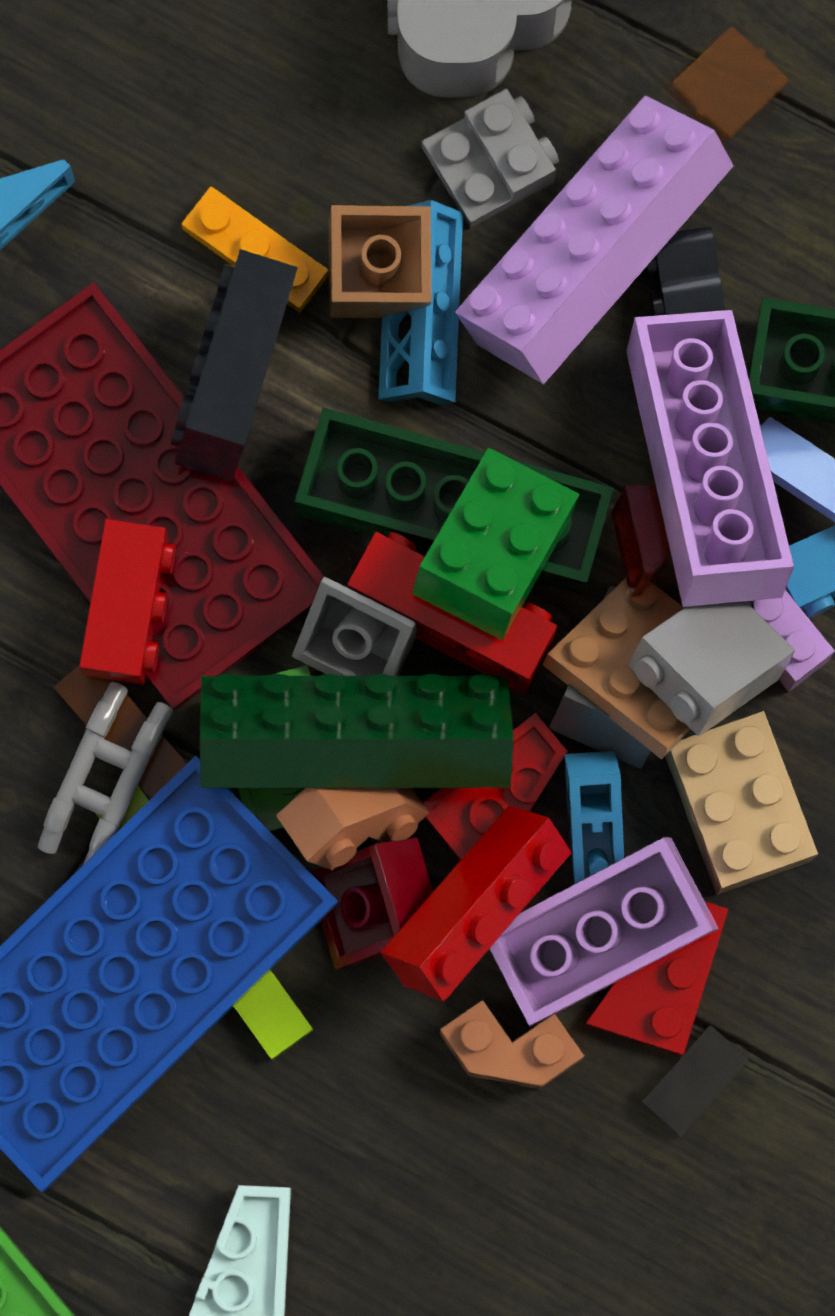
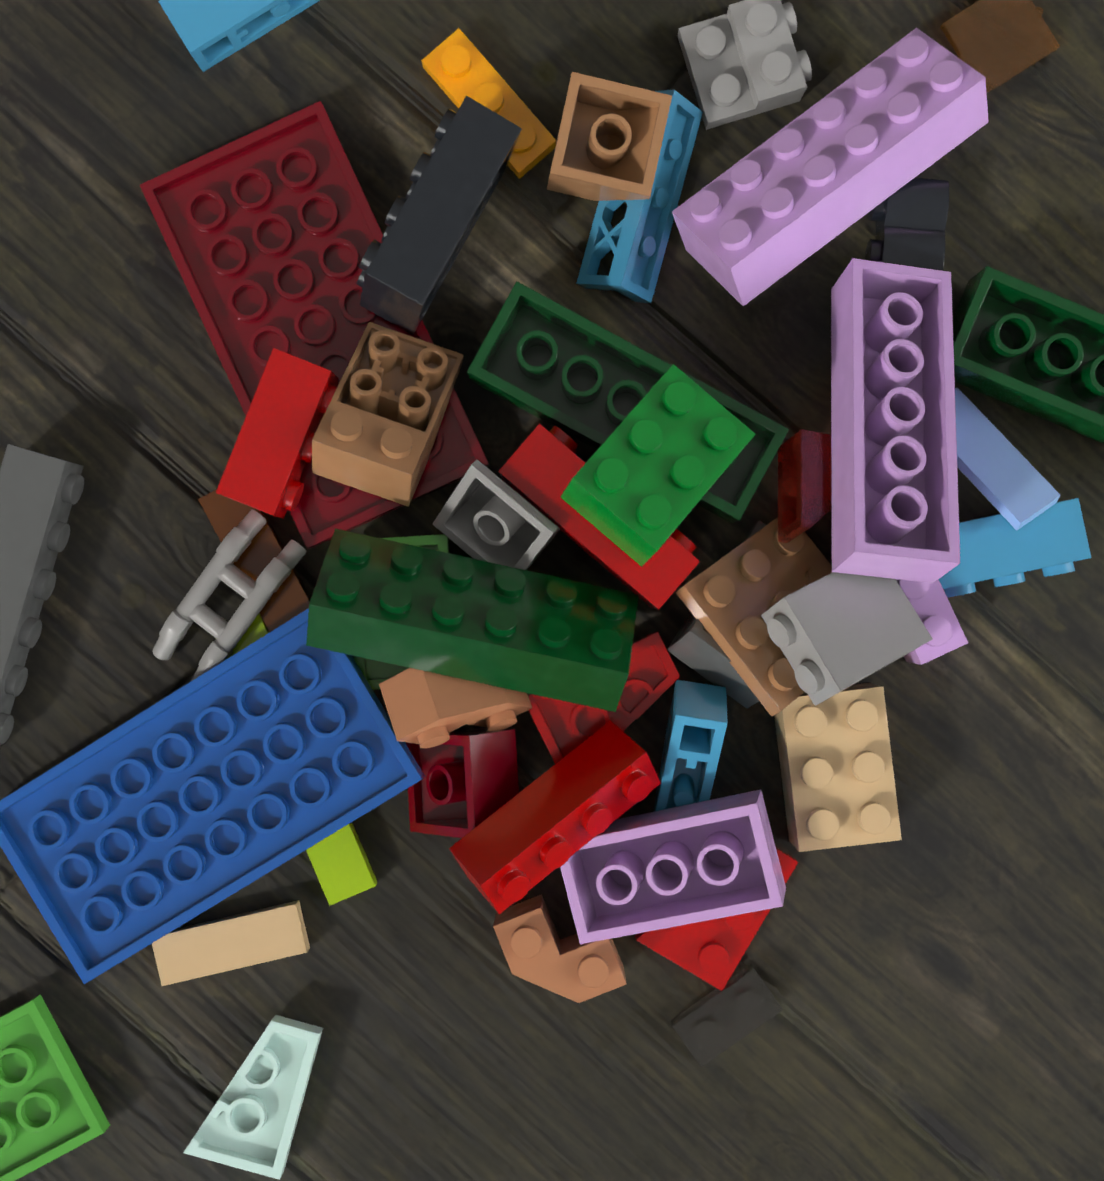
camera: 15 degrees right, 10 degrees up
none -> tan tile [152,900,310,986]
none -> medium nougat slope [312,322,464,507]

